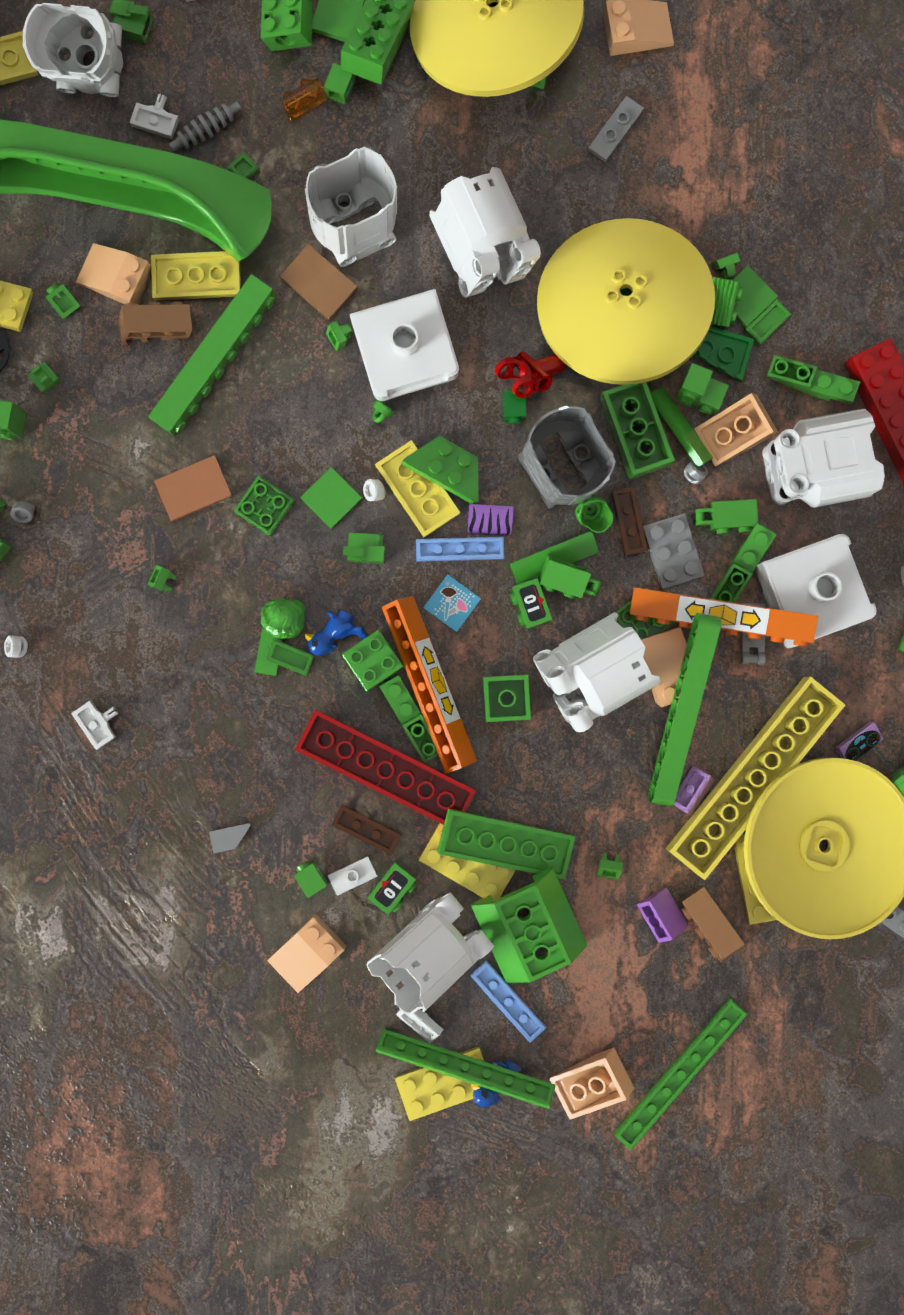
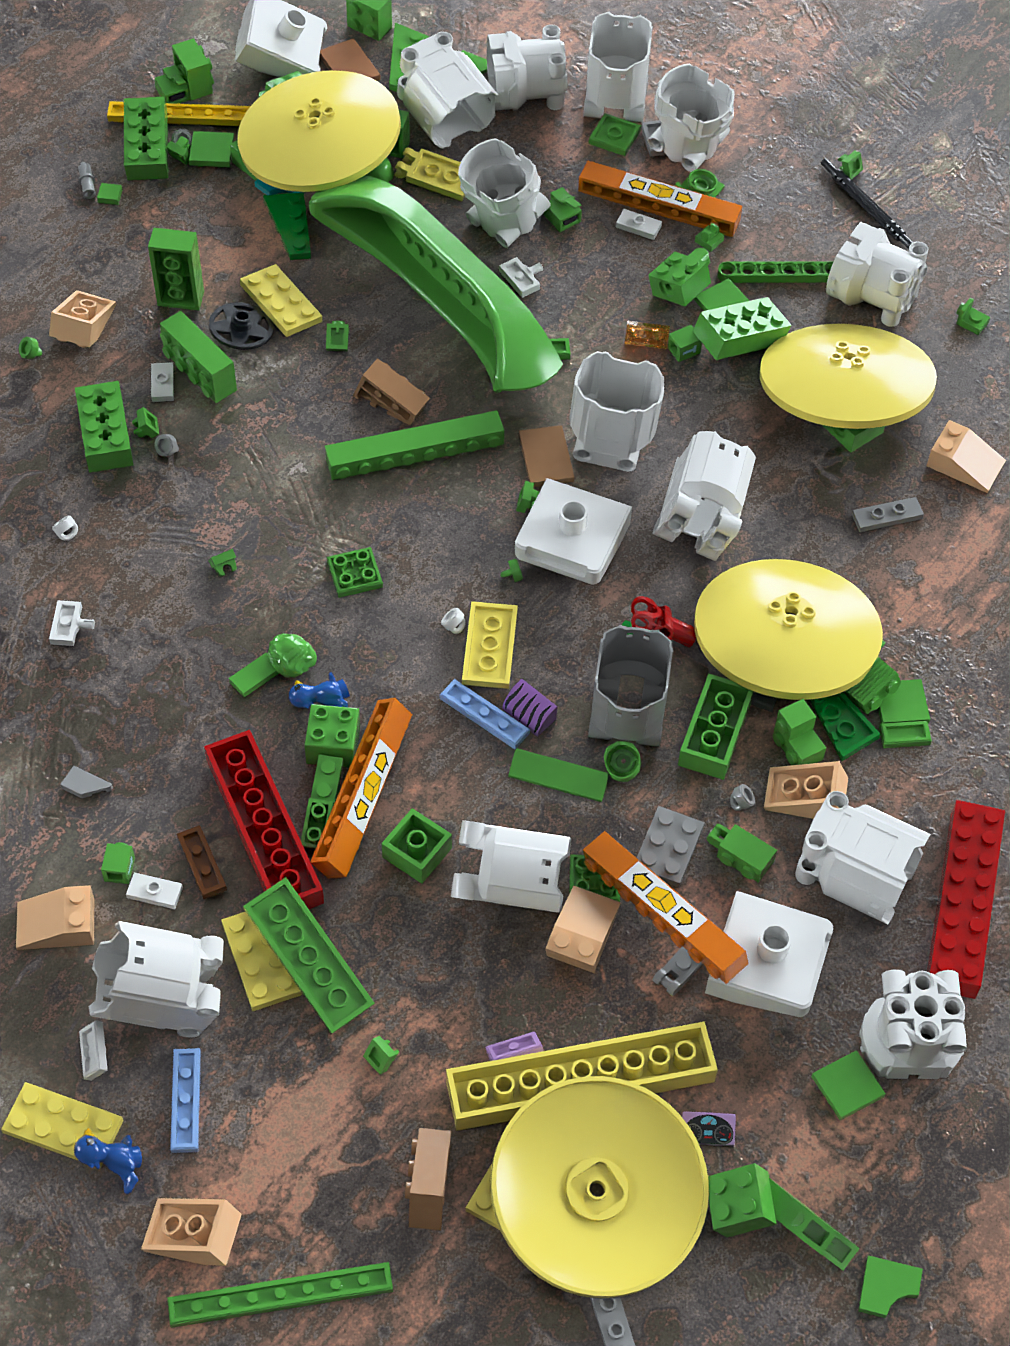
camera: 40 degrees right, 30 degrees down
bright green tile [28,361,61,394] -> none
light nougat slope [76,243,152,304] -> none
light yellow plate [151,251,241,301] -> none
nougat tile [154,455,233,522] -> none
light grey piece [169,101,241,152] -> none
bright green tile [264,639,315,676] -> none
bright green tile [300,467,363,530] -> none
bright green piece [343,533,385,564] -> none
brick [367,861,417,915] -> none
bright green tile [376,1029,556,1109] -> none
bright green wing [401,436,479,504] -> none
medium azure sticker [423,574,481,632] -> none
bright green slope [470,867,588,983] -> none
brick [509,578,552,630] -> none
bright green brick [538,555,602,599] -> none
reddish brown plate [611,486,648,556] -> none
medium lavender brick [636,887,689,943] -> none
bright green beam [648,613,721,806] -> none
bright green tile [651,387,713,467] -> none
bright green slope [710,522,777,603] -> none
bright green tile [711,253,740,279] -> none
bright green slope [767,355,860,405] -> none

